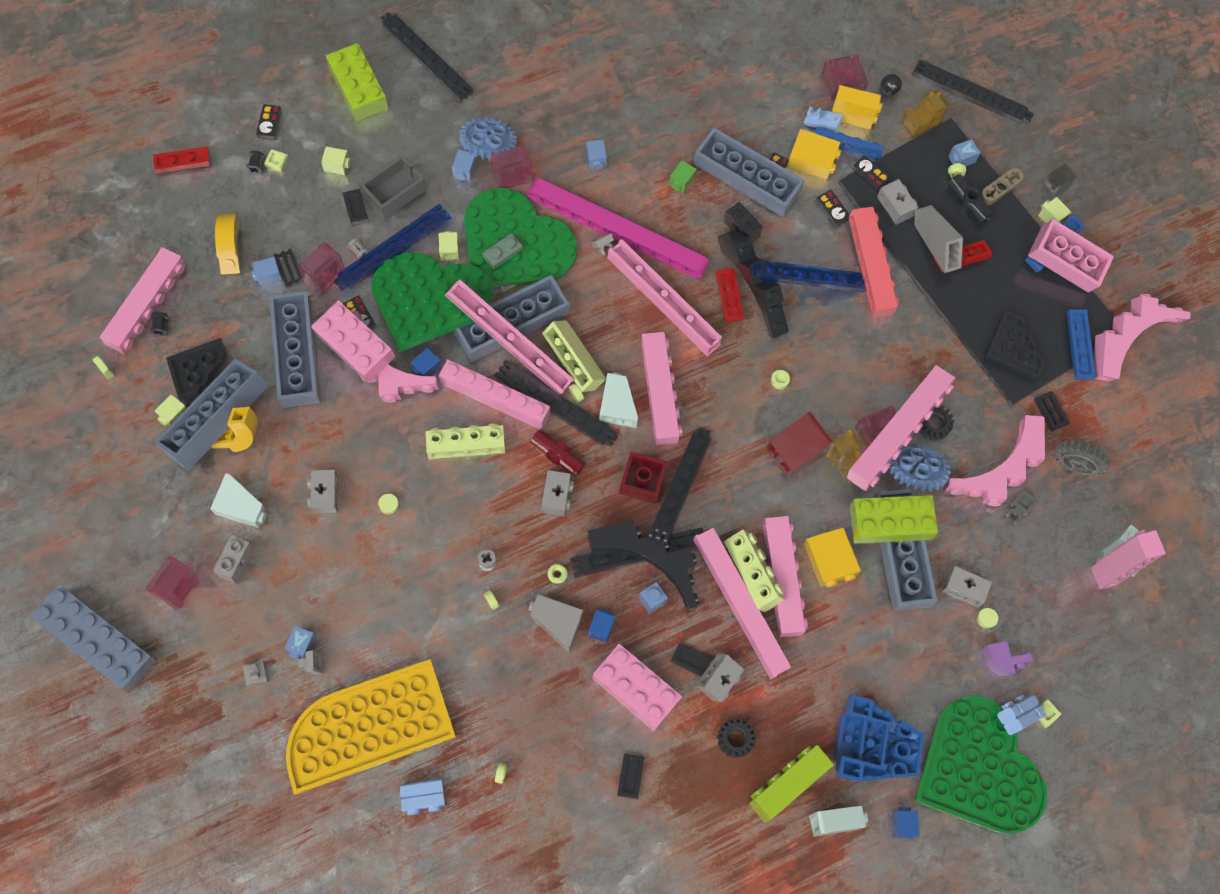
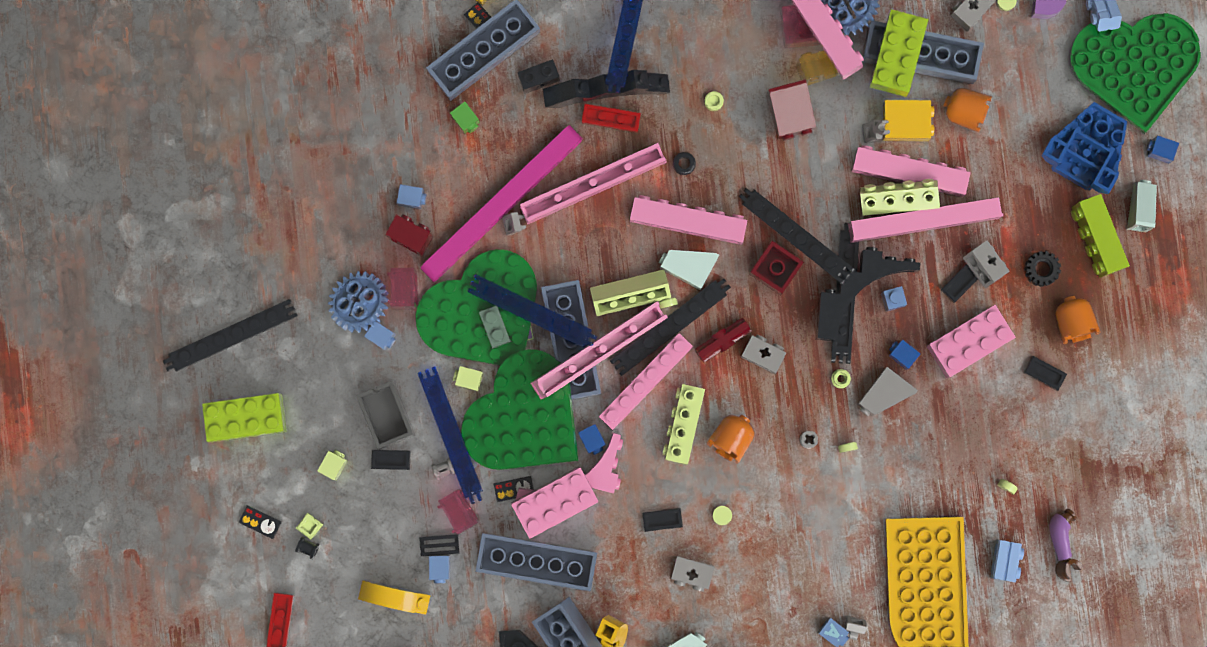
camera: 60 degrees left, 15 degrees up
none -> dark red brick [385,214,433,257]
none -> clear blue hinge [467,274,598,347]
none -> black tile [642,508,683,532]
none -> black piece [672,152,696,175]
none -> orange cylinder [706,415,755,464]
none -> light grey plate [862,120,890,143]
none -> orange cylinder [944,88,992,133]
none -> piece [1049,508,1084,582]
none -> orange cylinder [1055,296,1101,344]

